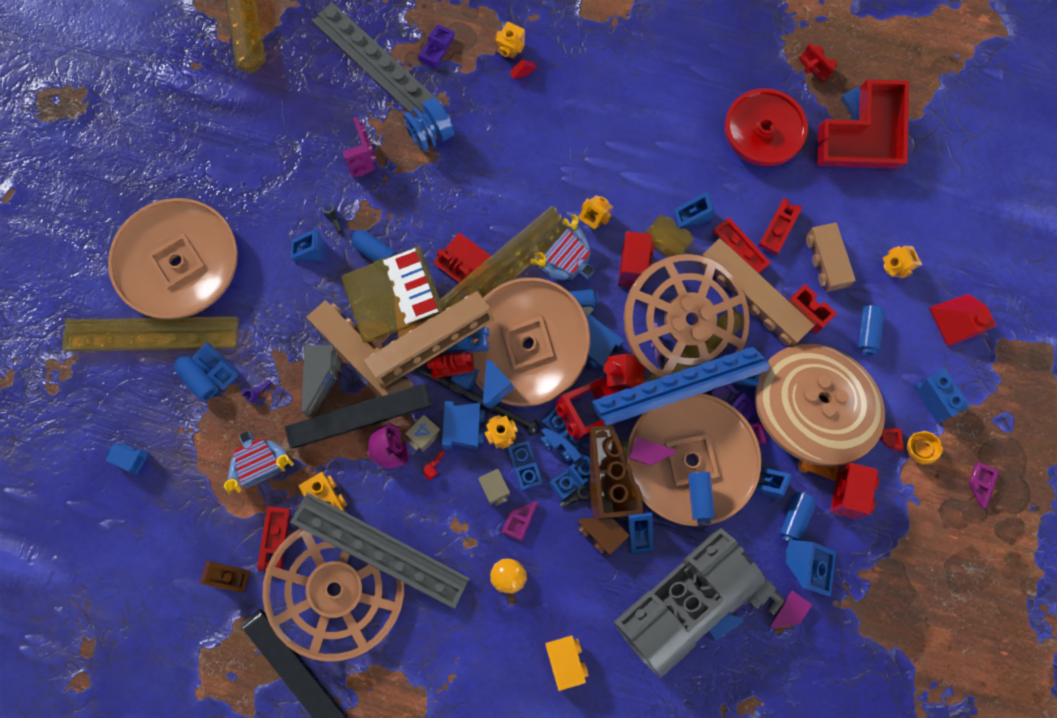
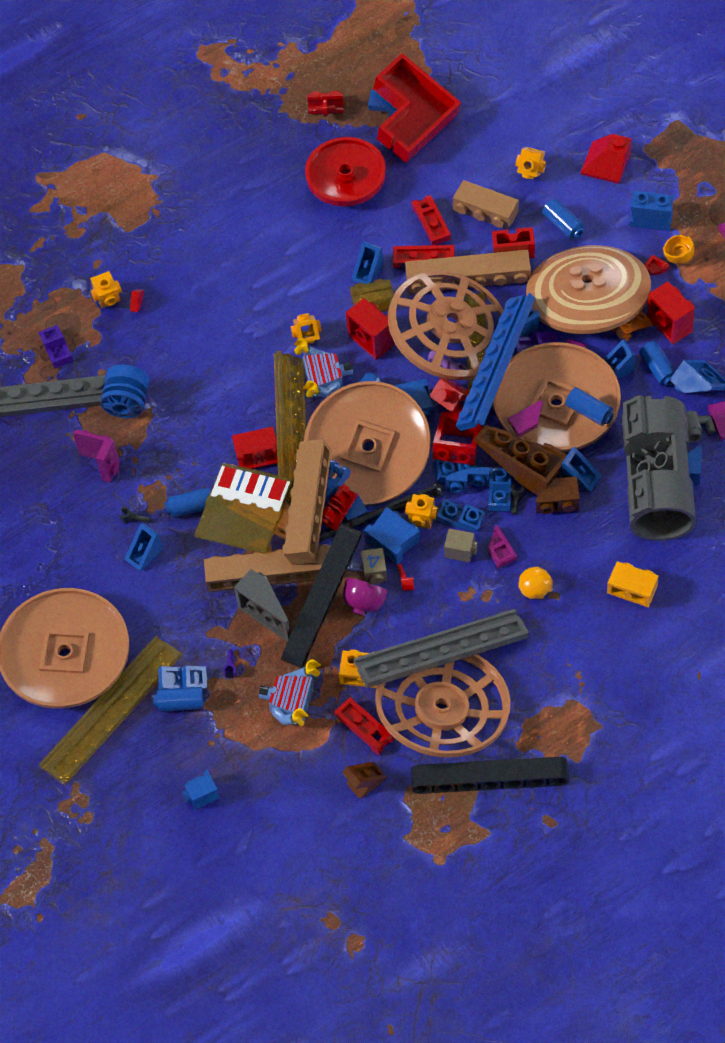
camera: 45 degrees left, 15 degrees down
blue slope [483,360,515,409] -> none

